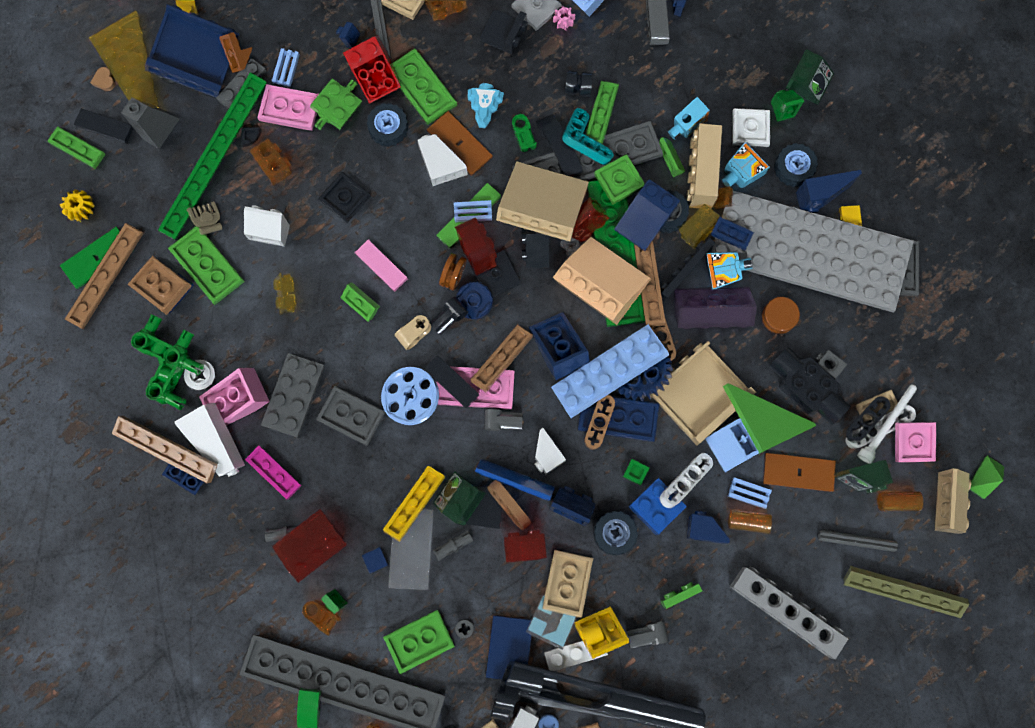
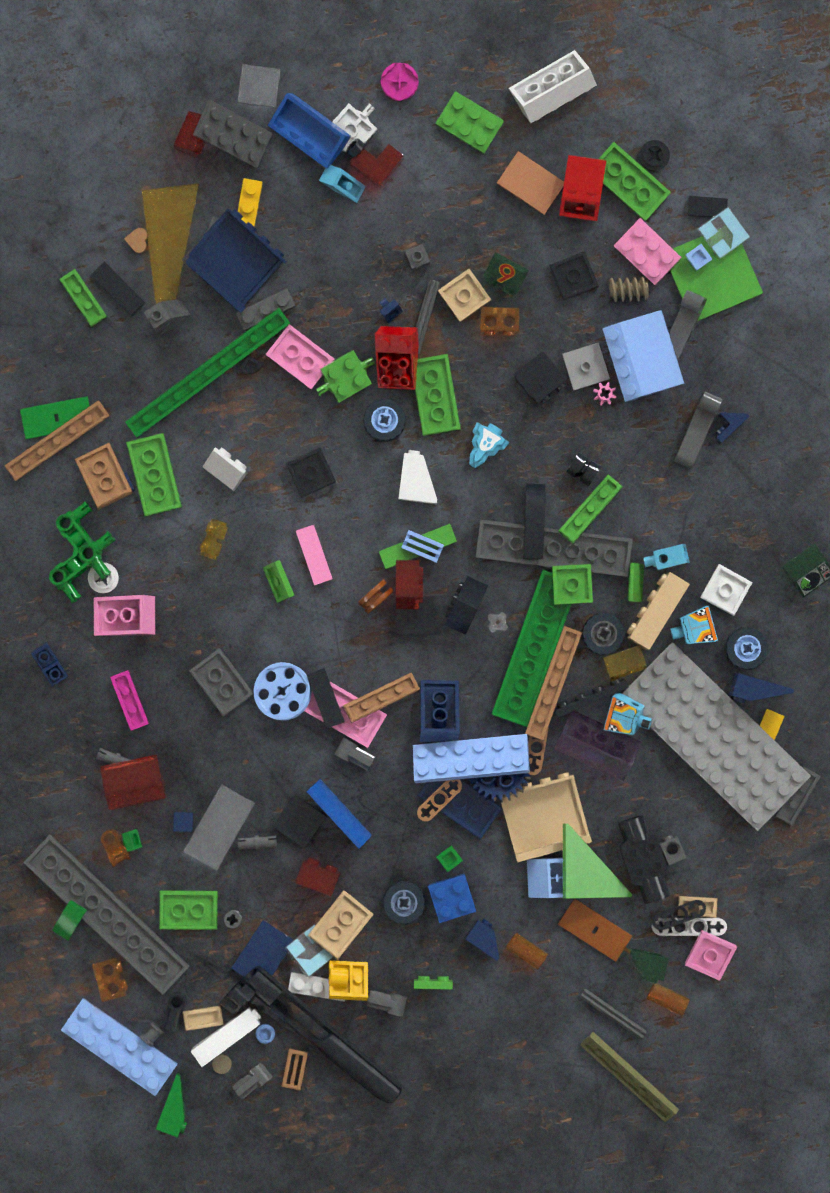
camera: 25 degrees right, 10 degrees up
yellow gear [60,189,95,222] -> none
plate [112,416,218,483] -> none
white slope [175,403,245,477] -> none
dark tan piece [187,201,222,235] -> none
dark orange slope [219,32,252,73] -> none
clear orange brick [249,139,292,186] -> none
dark grey plate [261,353,325,438] -> none
light blue tile [272,48,300,87] -> none
yellow plate [383,466,445,542] -> none
tan piece [395,315,432,350] -> none
dark orange piece [427,111,493,176] -> none
black piece [429,297,469,335] -> none
clear green slope [433,471,486,526] -> none
dark blue tile [456,282,493,320] -> none
medium nougat beam [487,480,531,530] -> none
tan panel [496,162,589,241] -> none
green piece [512,114,537,152] -> none
white slope [535,428,566,475] -> none
dark blue slope [549,486,596,526] -> none
light nougat slope [553,237,651,325] -> none
teal beam [562,108,614,165] -> none
clear red slope [572,197,609,242] -> none
dark blue slope [614,179,680,251] -> none
white beam [660,453,713,508] -> none
dark blue plate [711,217,754,251] -> none
clear orange tile [713,187,733,209] -> none
light blue tile [727,477,772,509] -> none
light grey brick [730,566,848,659] -> none
dark orange head [762,297,800,334] -> none
green slope [771,90,804,122] -> none
white piece [857,384,917,464] -> none
tan slope [935,468,971,534] -> none
bright green slope [970,456,1004,499] -> none

